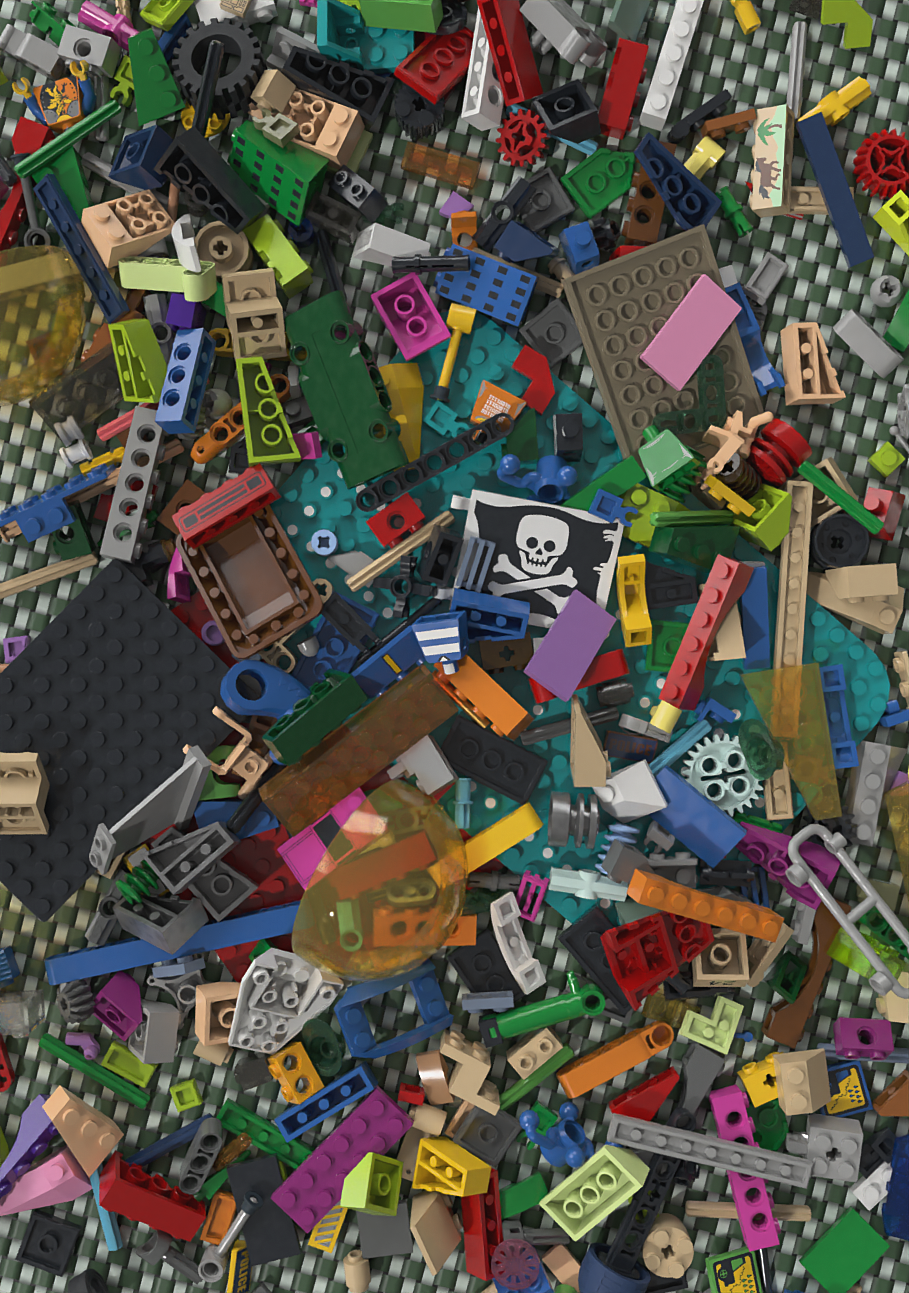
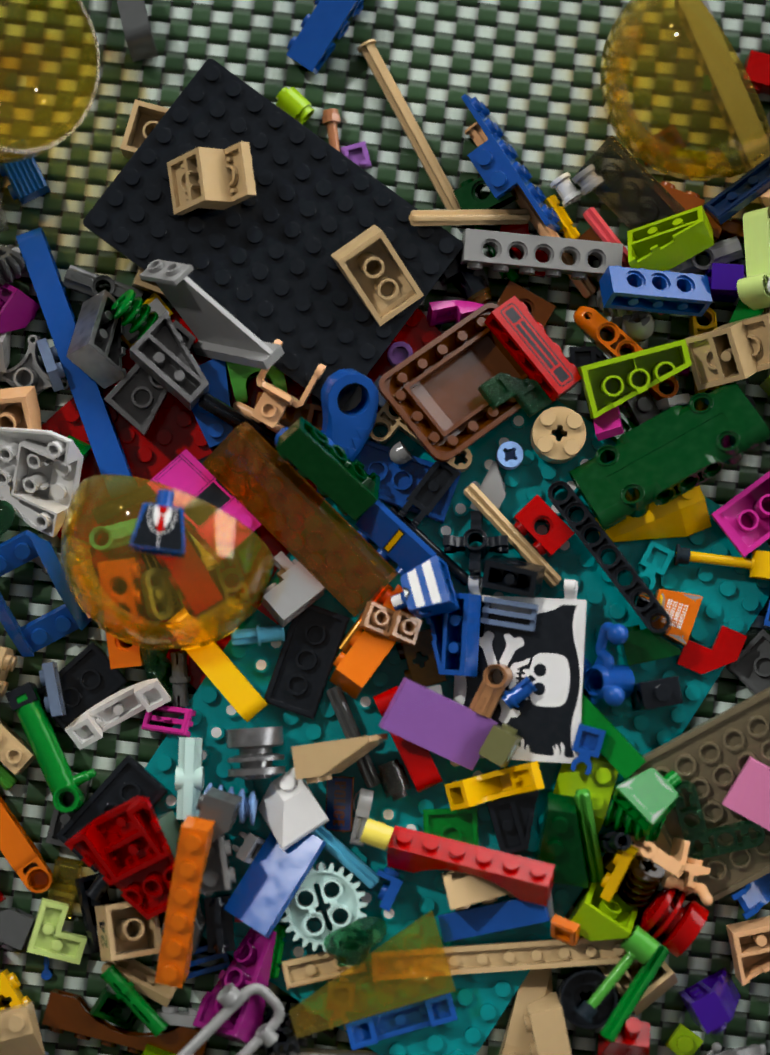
camera: 85 degrees right, 5 degrees down
none -> green pin [100,964,168,1037]
none -> torso [130,489,185,558]
none -> tan slope [331,224,424,326]
none -> medium nougat slope [359,601,423,646]
none -> tan axle [409,209,531,226]
none -> medium nougat piece [469,664,513,718]
none -> clear green tile [478,372,552,418]
none -> olive brick [478,723,522,767]
none -> blue pin [501,676,537,709]
none -> tan brick [530,406,586,464]
none -> orange tile [550,914,580,946]
none -> bright green piece [574,925,660,1023]
none -> black pin [598,831,631,854]
none -> dark purple wedge [678,967,741,1035]

